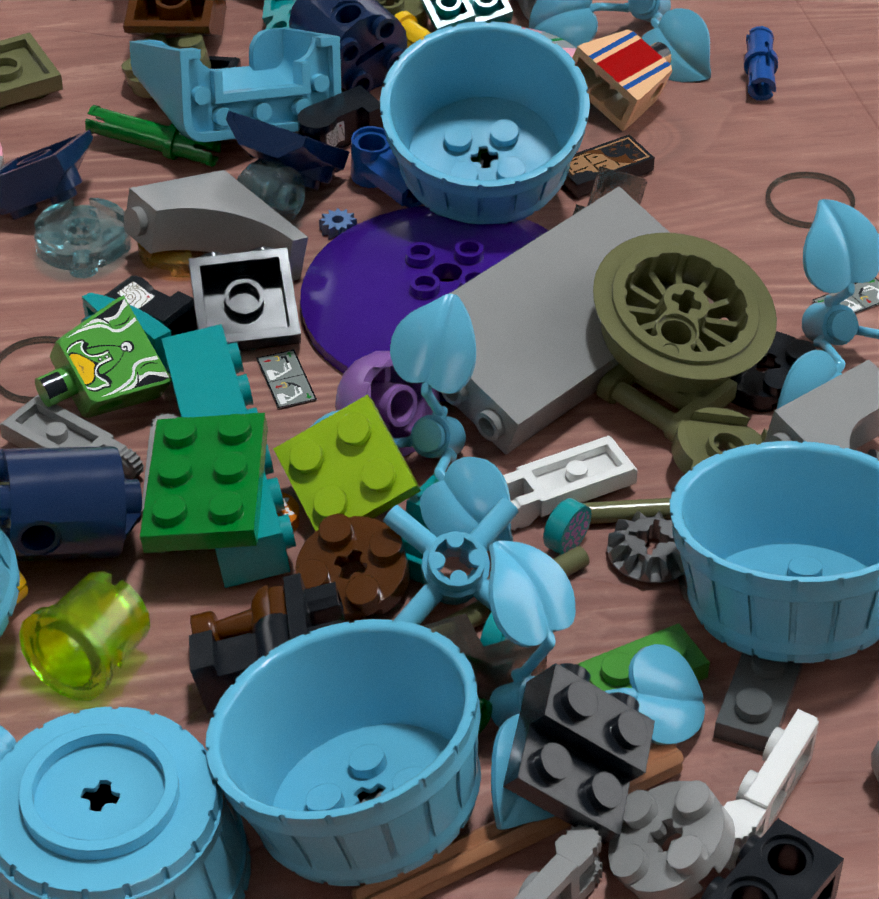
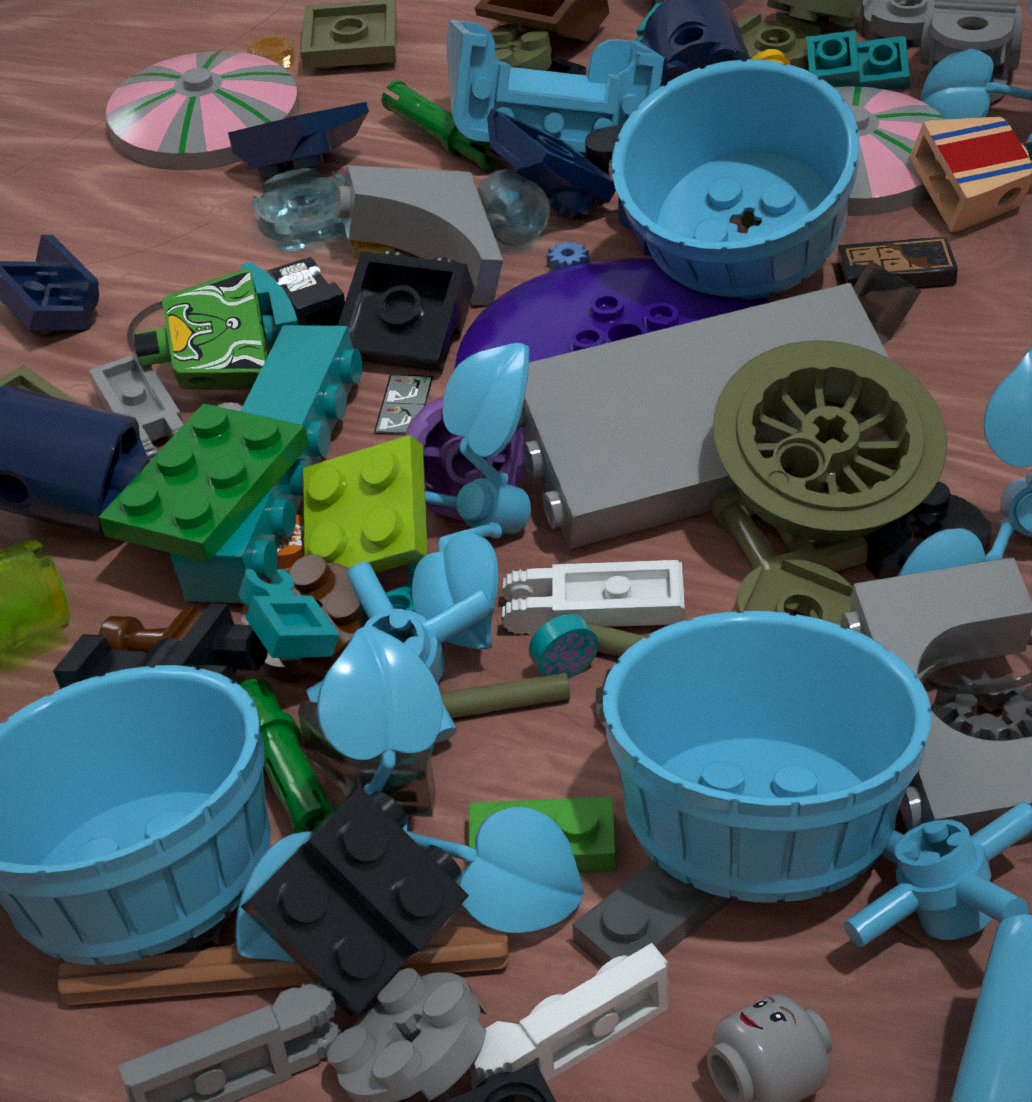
camera: 30 degrees right, 0 degrees up
none -> teal plate [238,569,340,660]

